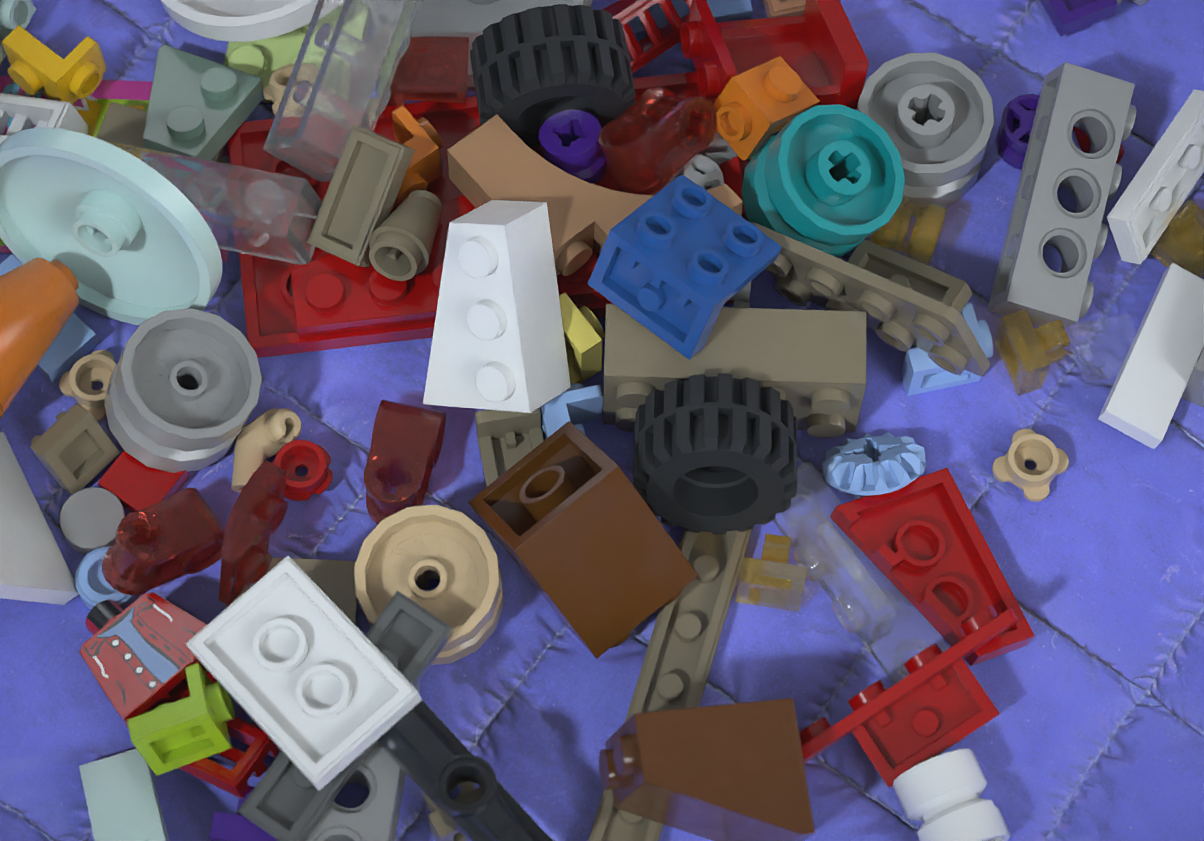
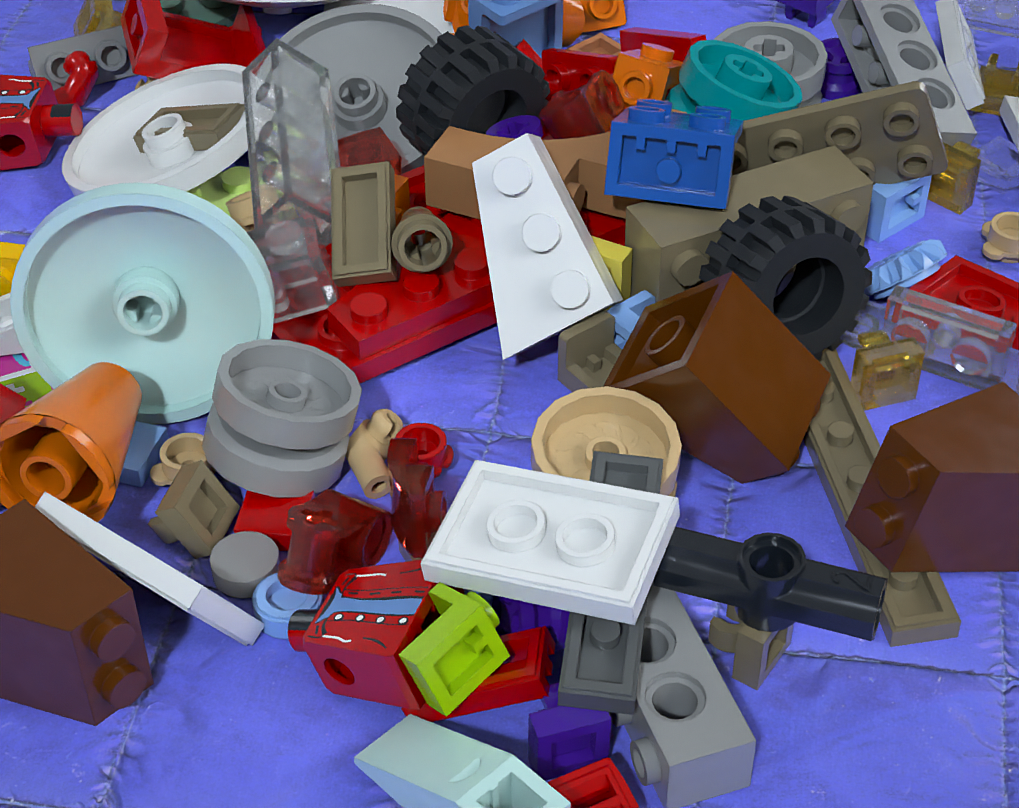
camera: 25 degrees left, 25 degrees down
clear red piece [363,399,446,525] -> none

